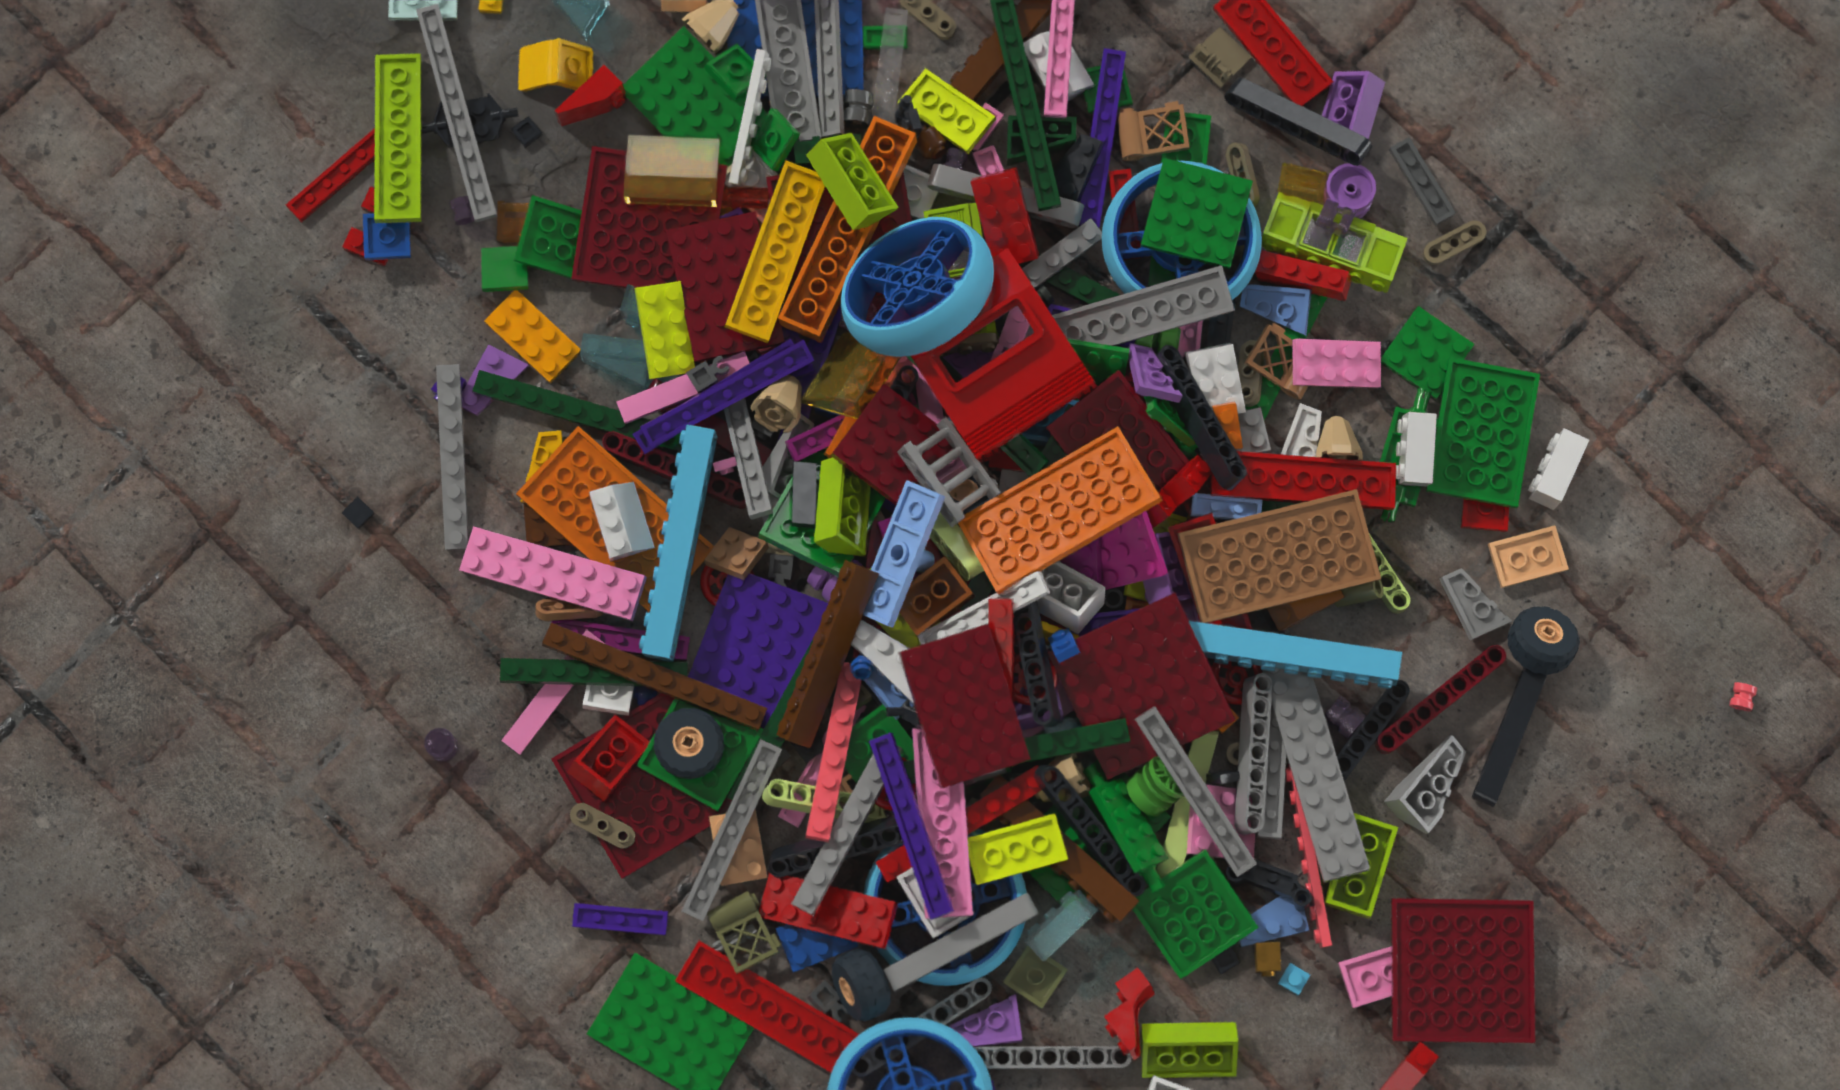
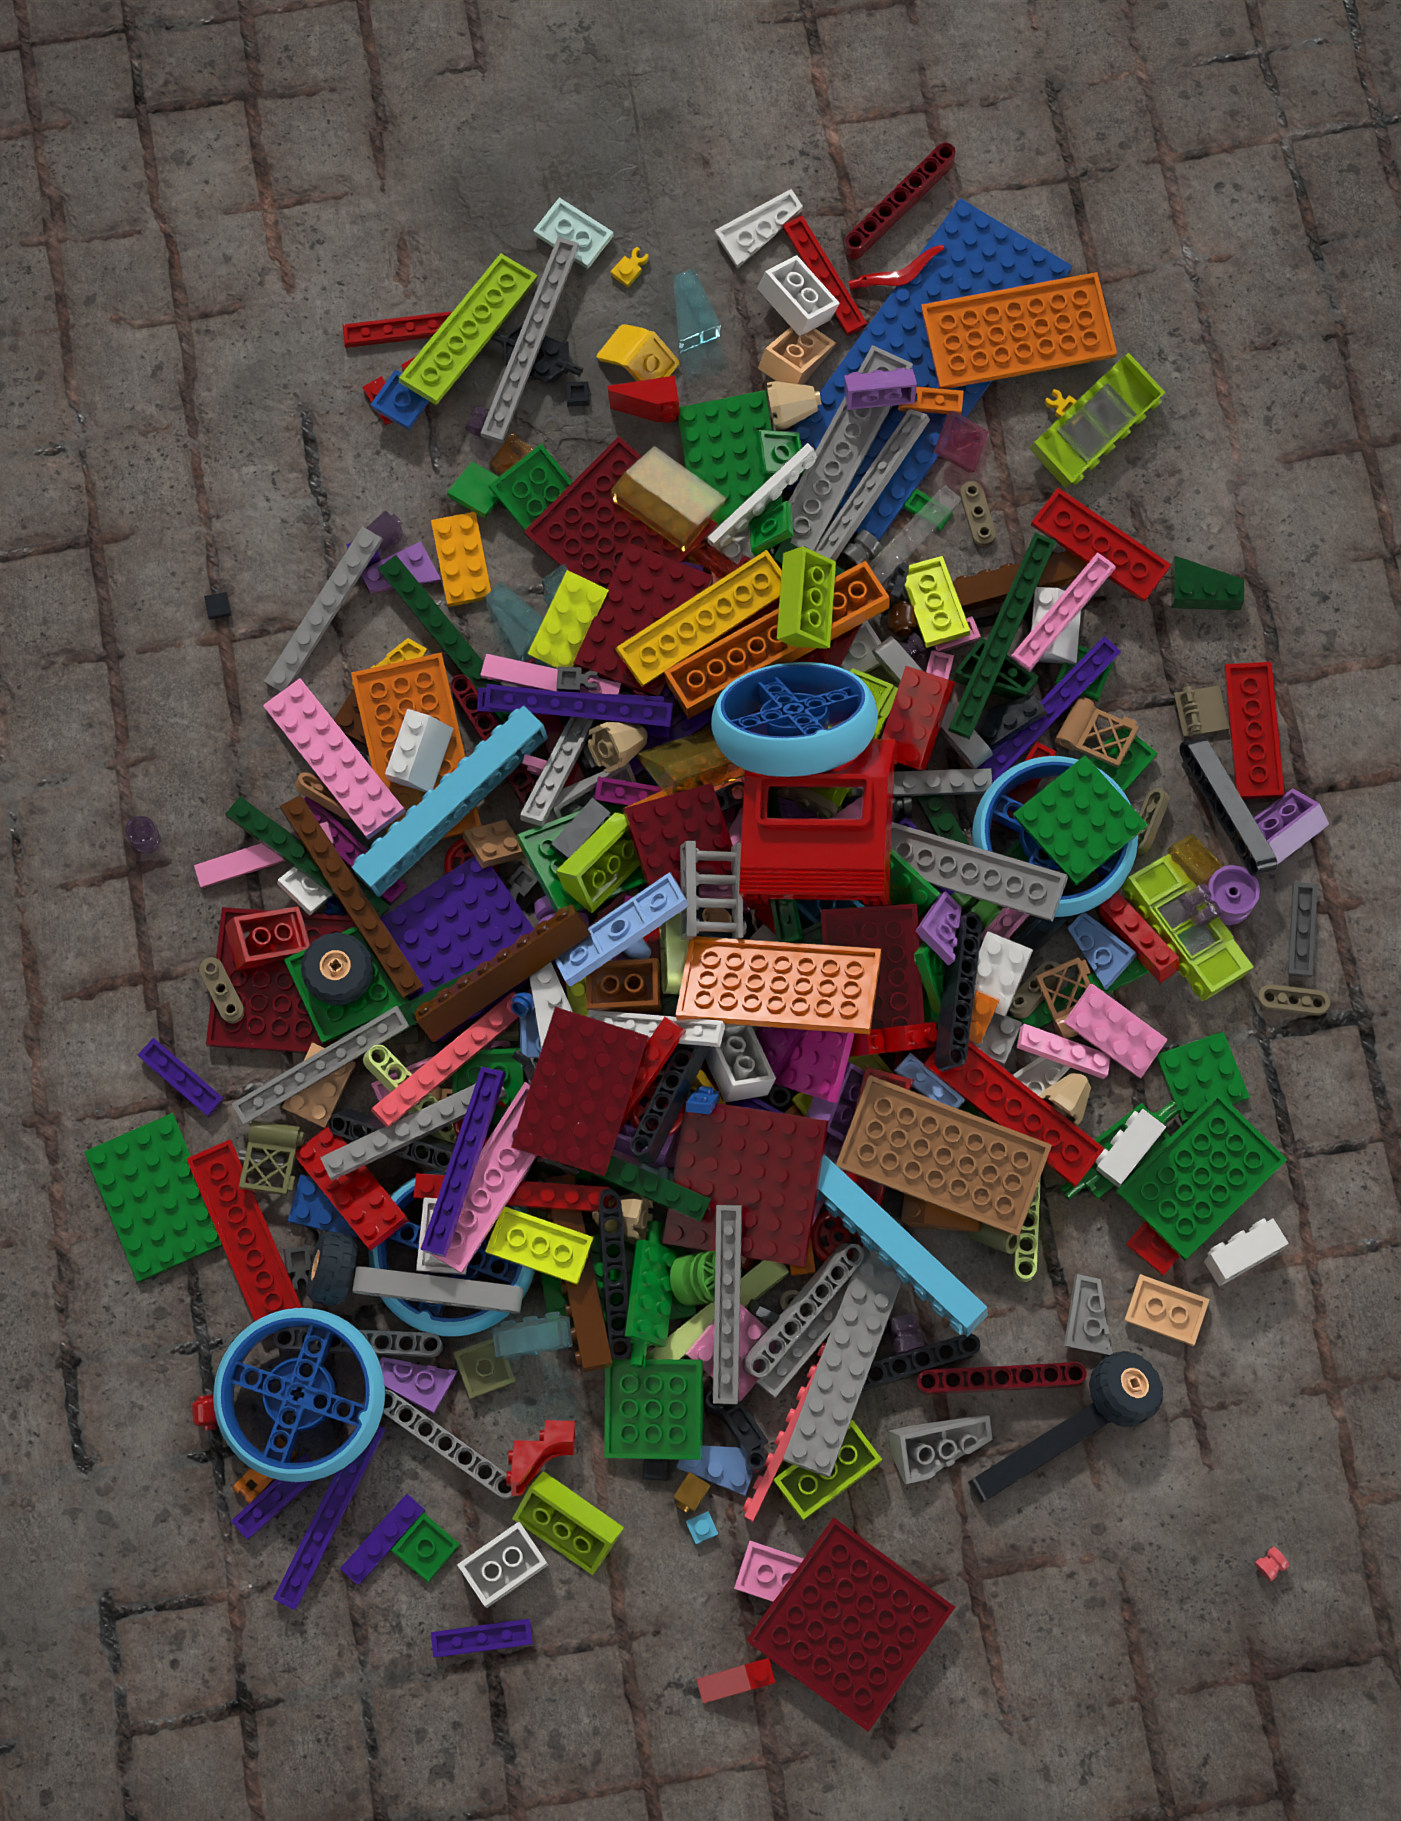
camera: 40 degrees right, 5 degrees down
none -> clear purple brick [366,510,403,552]
none -> bright pink plate [1017,1024,1110,1079]

